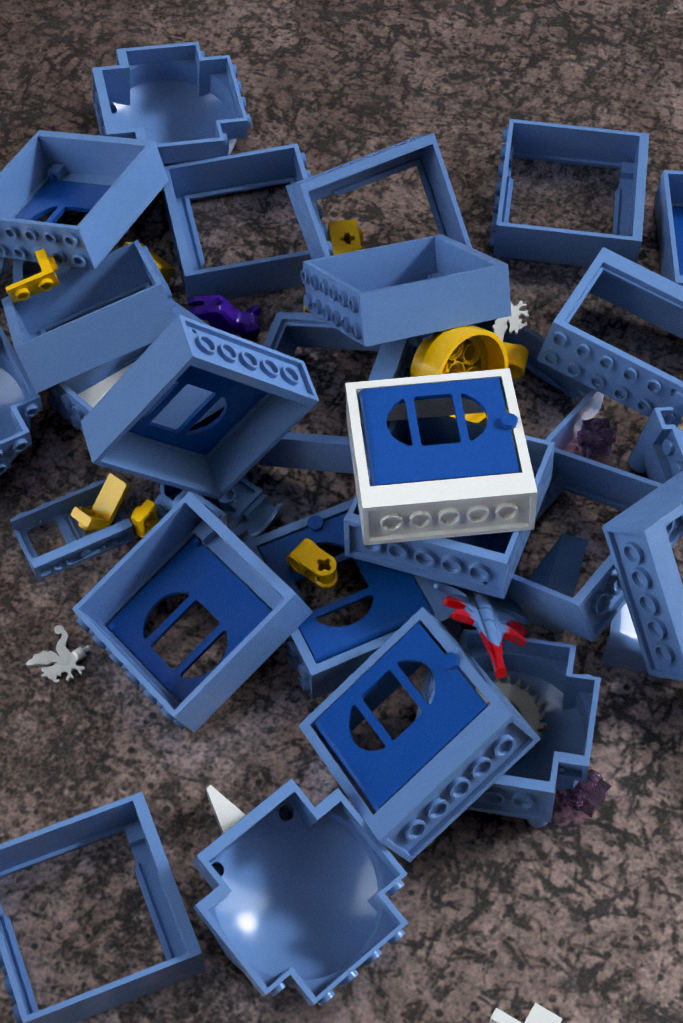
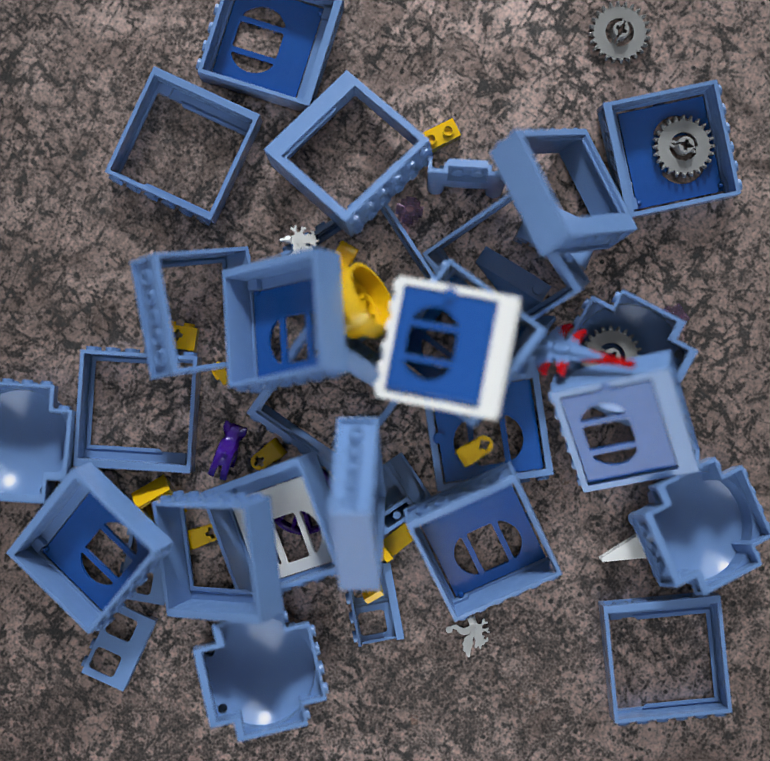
camera: 70 degrees left, 30 degrees up
yellow bracket [5,248,60,303] -> none

